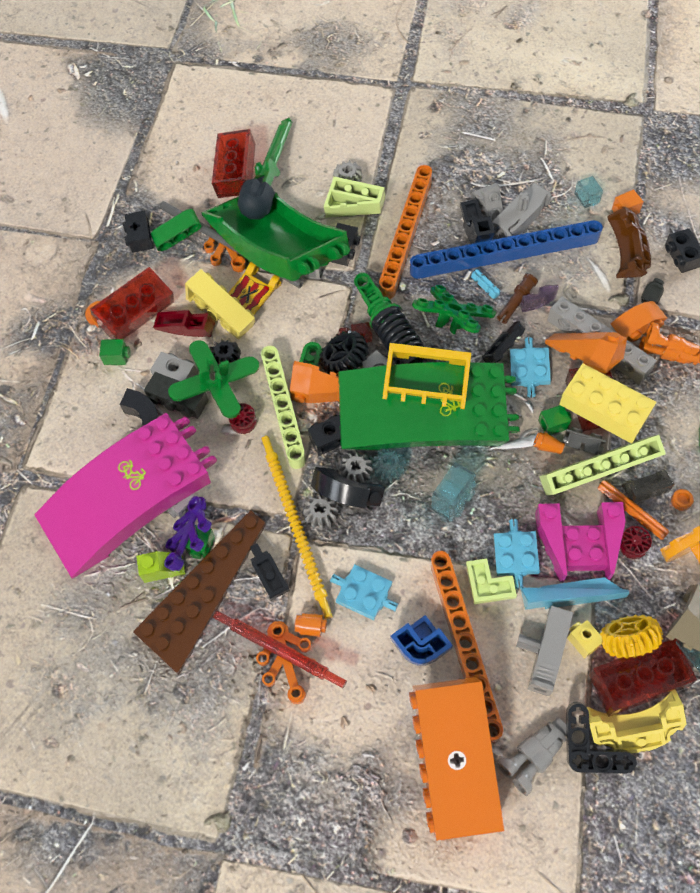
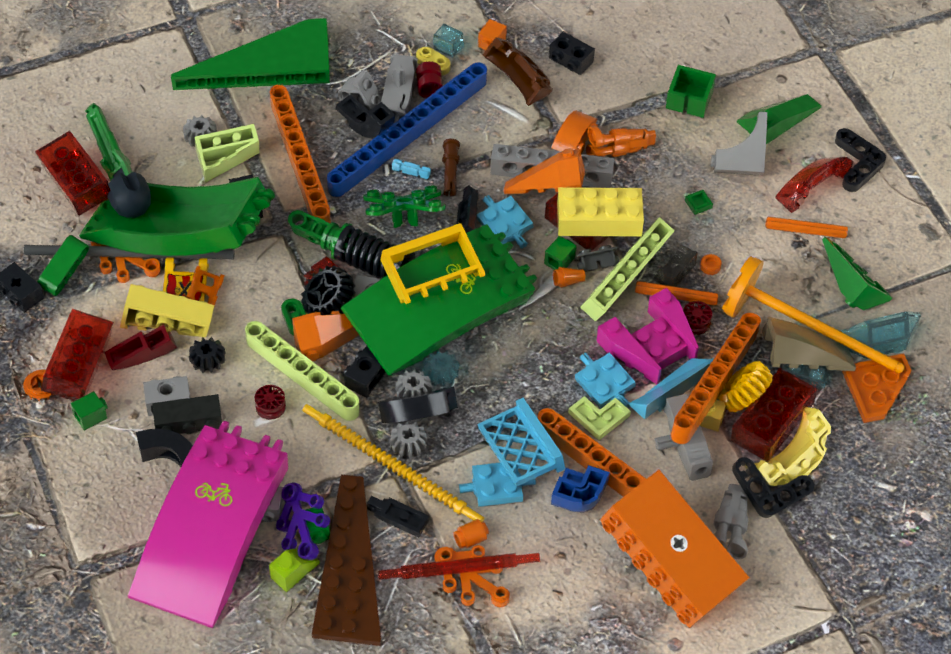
camera: 40 degrees left, 10 degrees down
green piece [168,340,259,418] -> none
clear light blue brick [431,462,477,522] -> none
clear purple slope [520,285,559,312] -> none
pearl dark grey arm [641,278,664,304] -> none
none -> green slope [171,18,330,90]
none -> orange piece [186,266,225,307]
none -> light yellow plate [416,47,450,76]
none -> dark red wheel [416,61,443,99]
none -> medium azure fence [477,398,565,487]
none -> orange beam [670,313,761,444]

